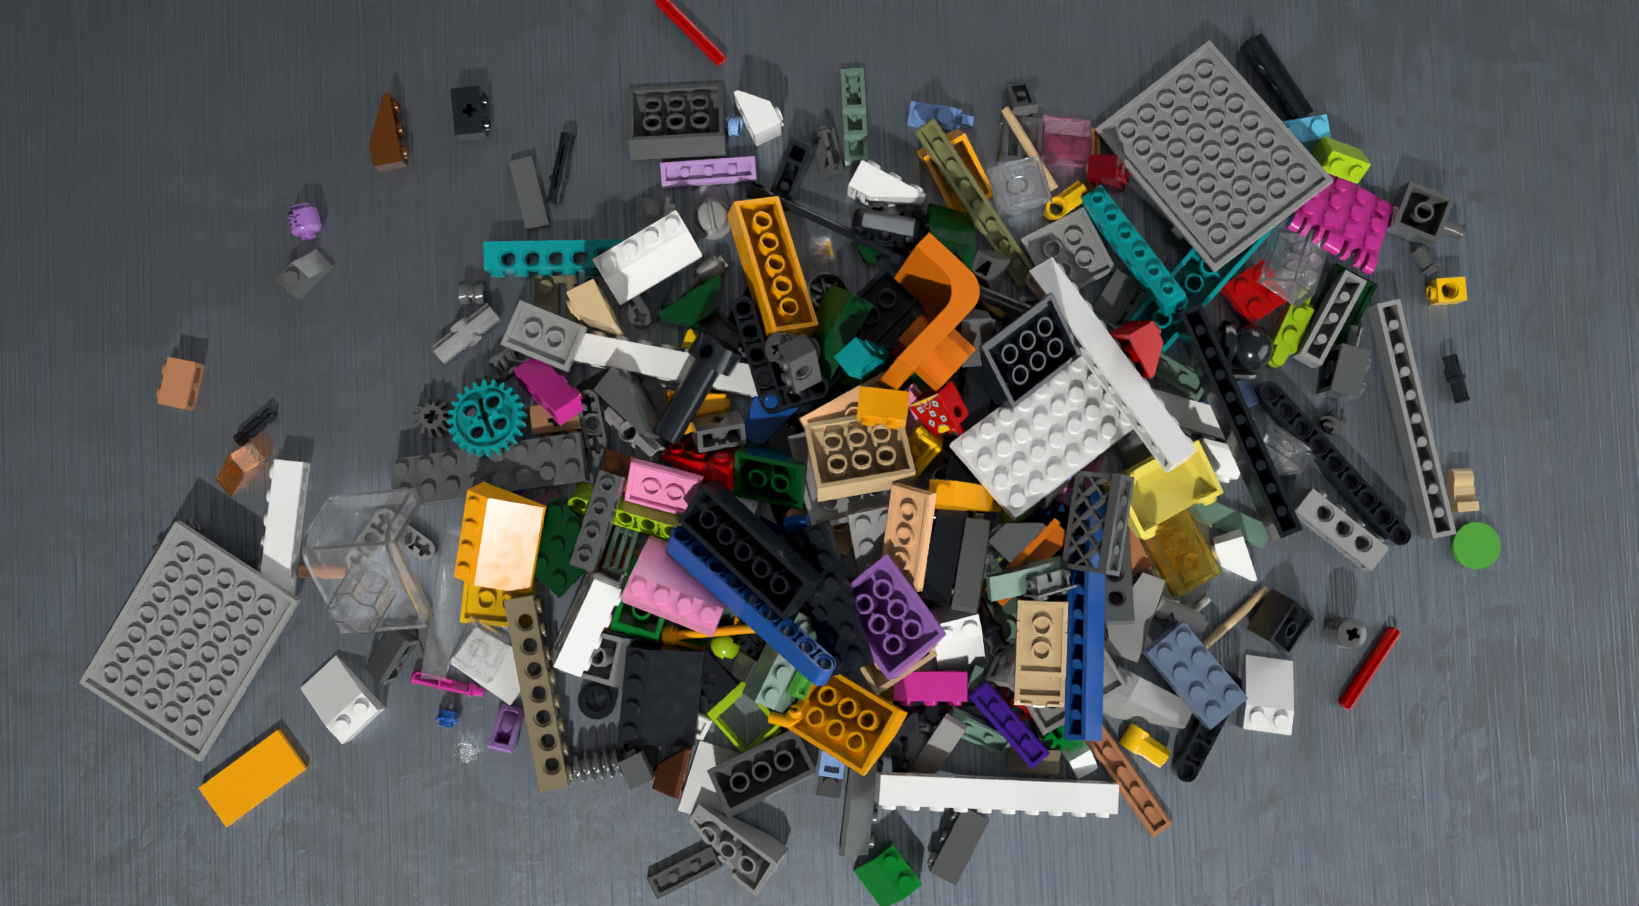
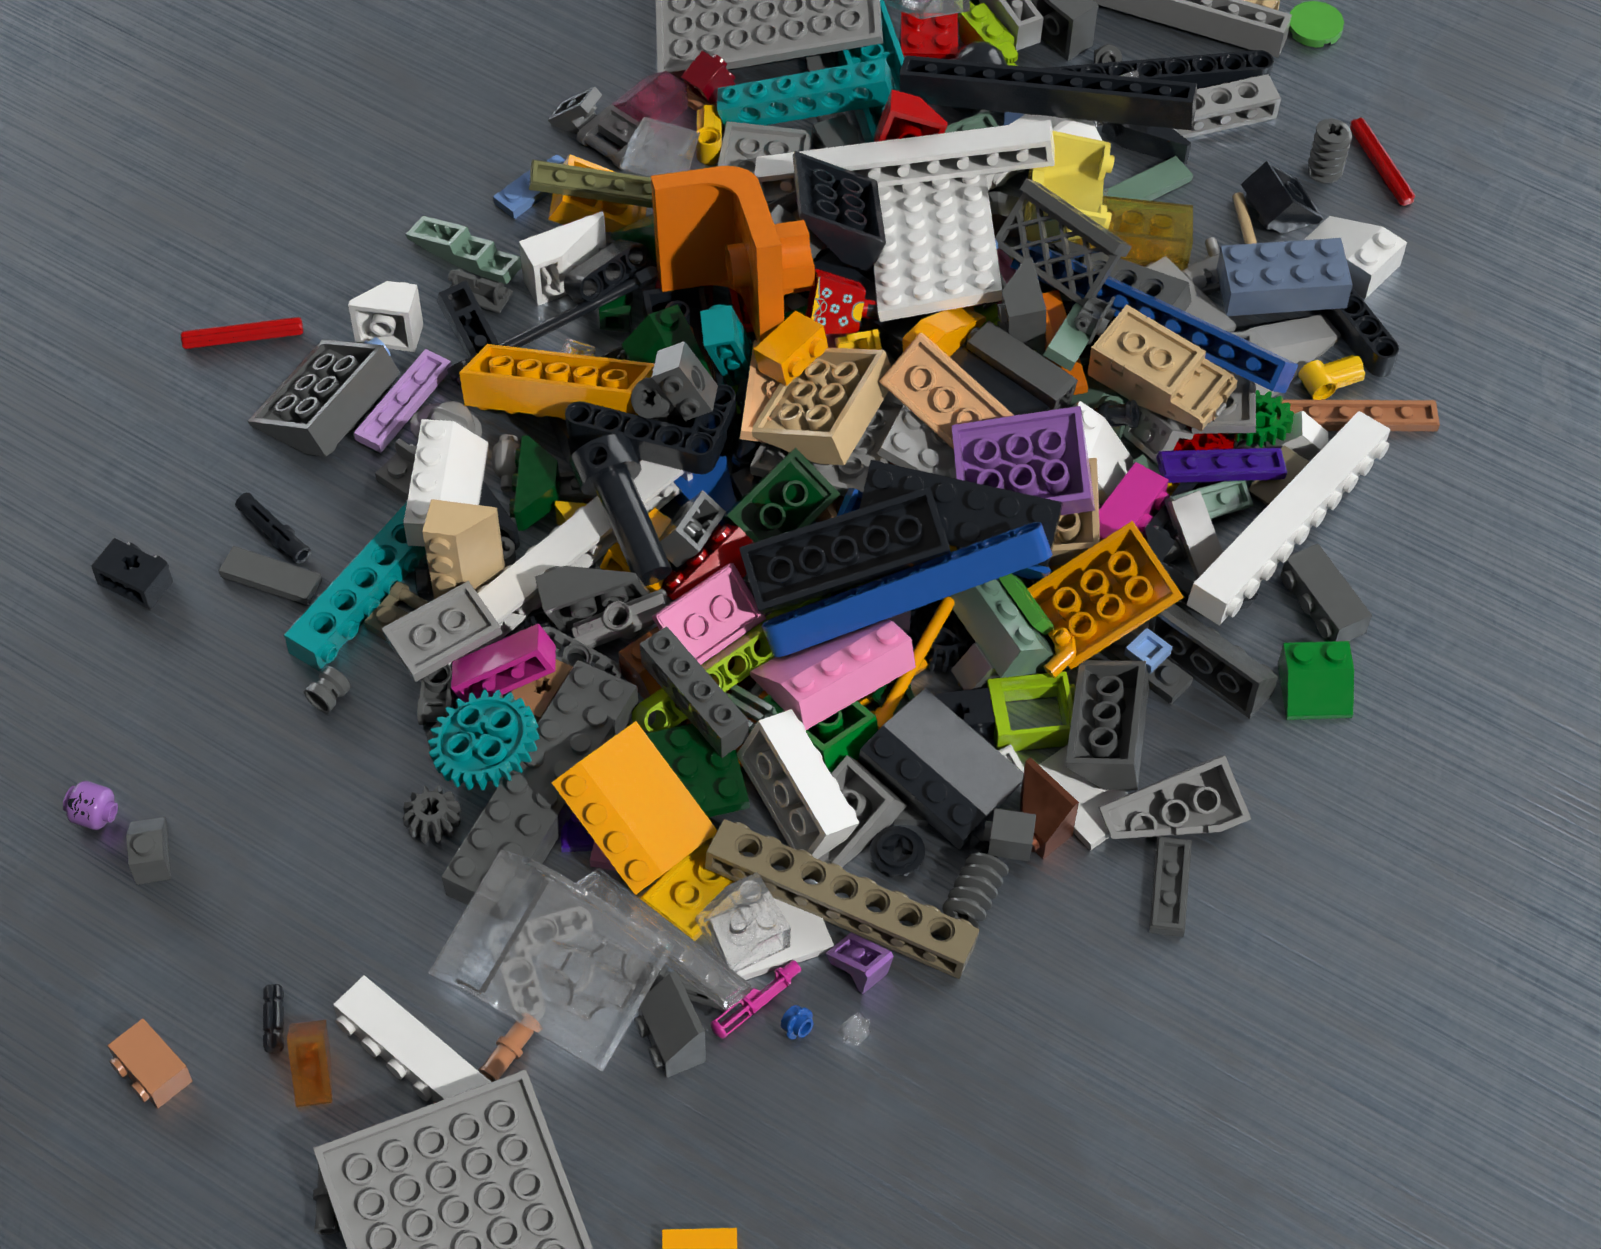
camera: 50 degrees left, 30 degrees down
white slope [300,655,385,744] -> none
reddish brown slope [369,92,409,172] -> none
light grey piece [431,303,501,364] -> none
lime piece [710,635,740,660] -> none
tan bar [1001,106,1058,192] -> none
white slope [1210,529,1257,581] -> none

